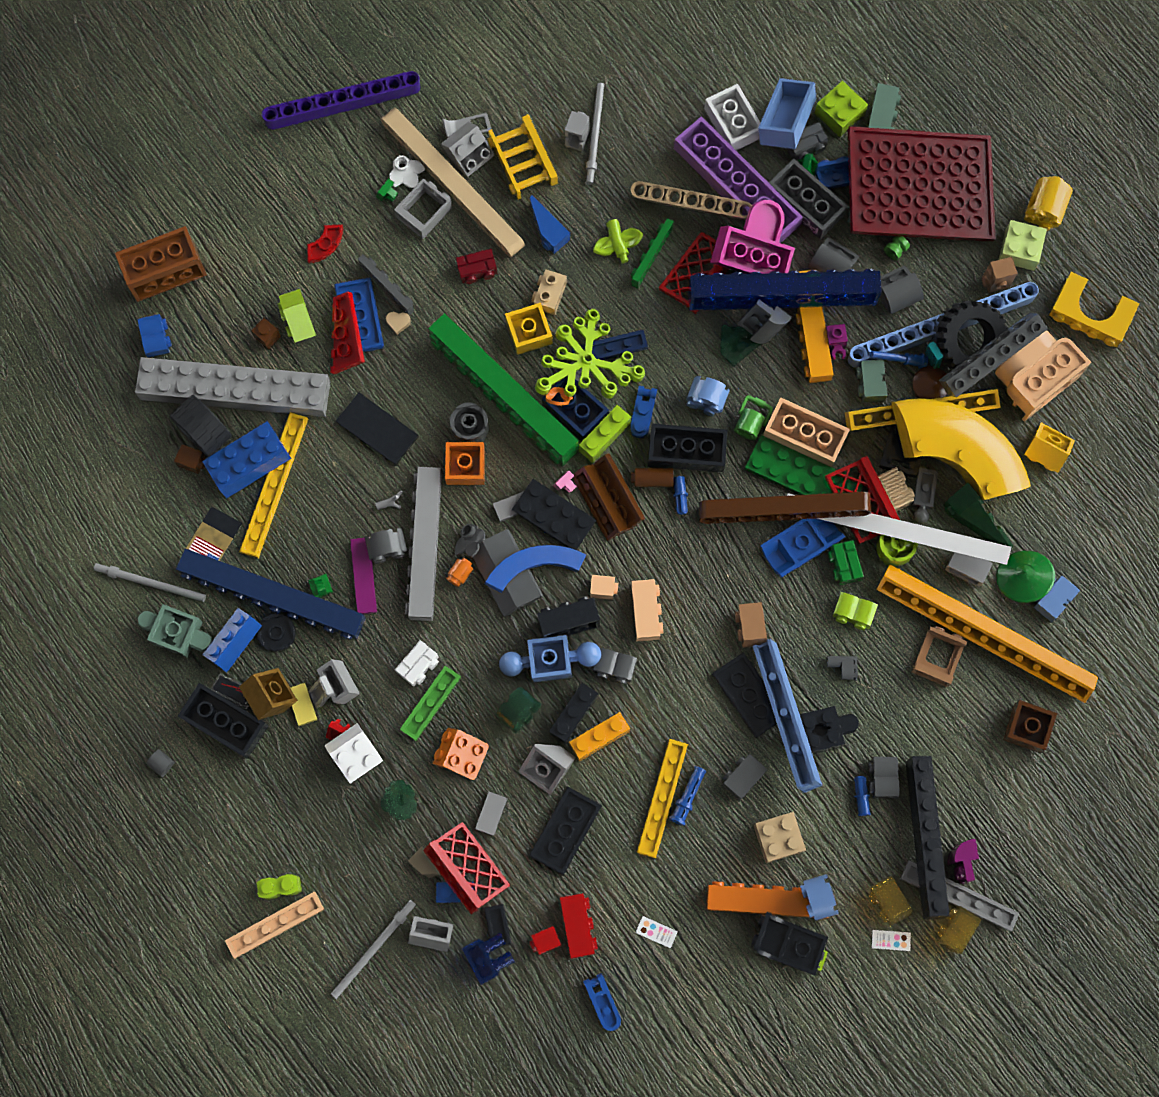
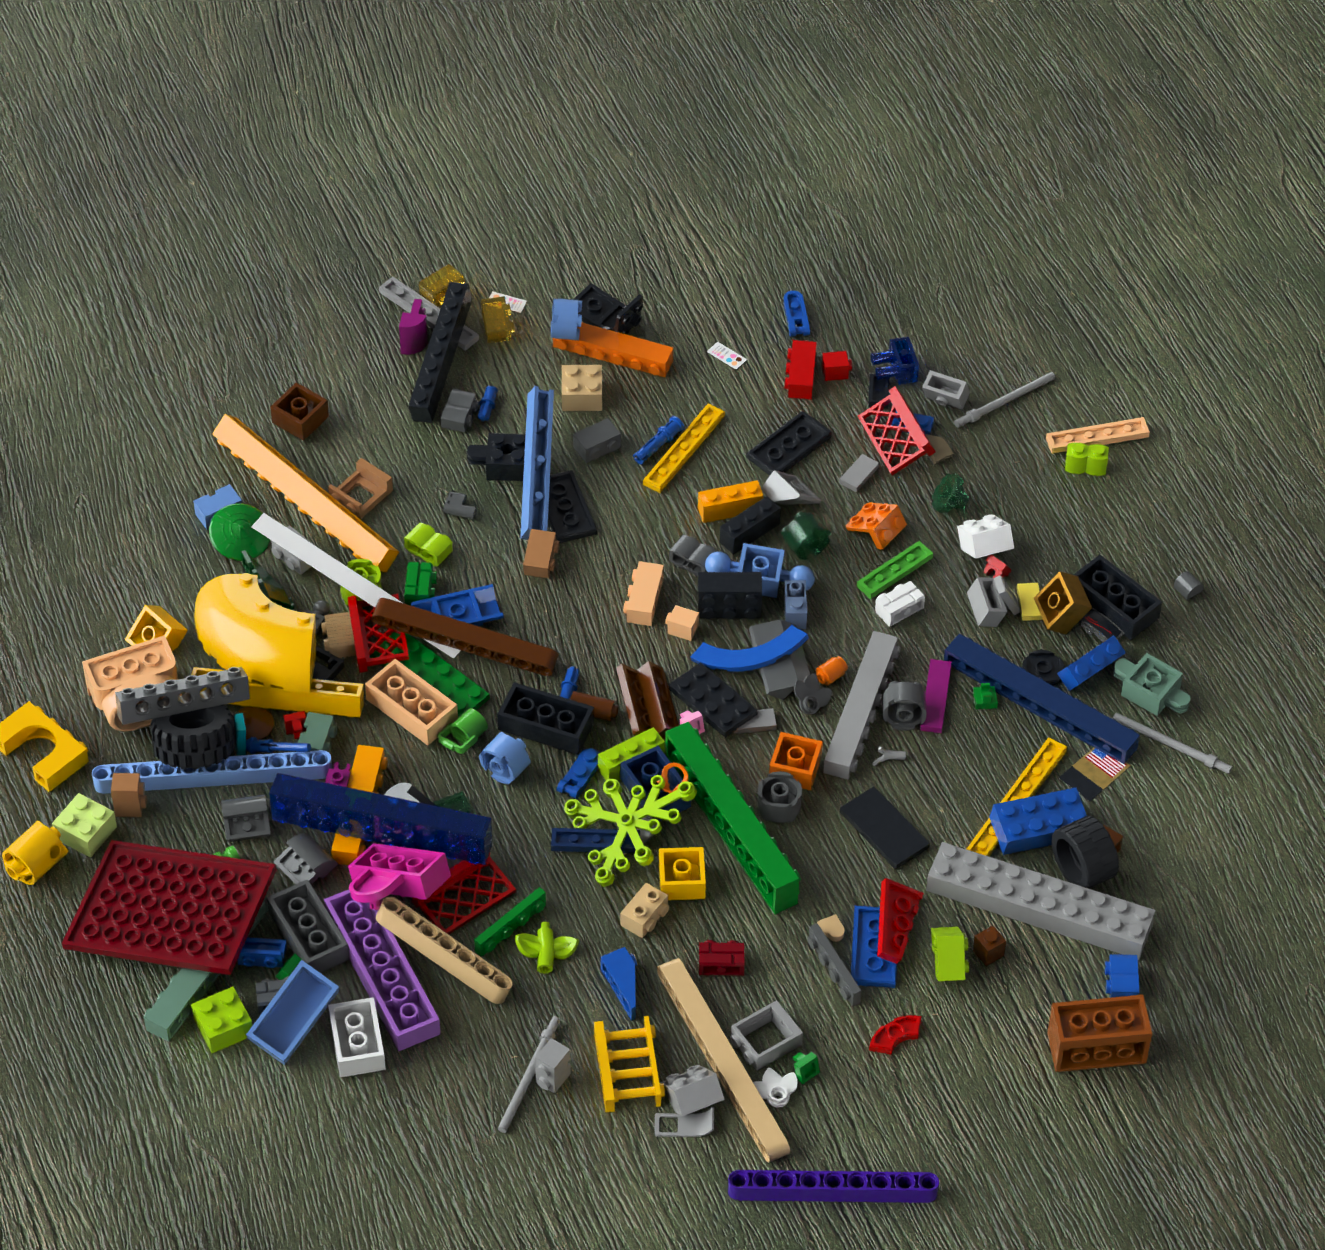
camera: 165 degrees left, 25 degrees down
none -> red tile [283,711,307,740]
none -> sand blue slope [784,580,807,629]

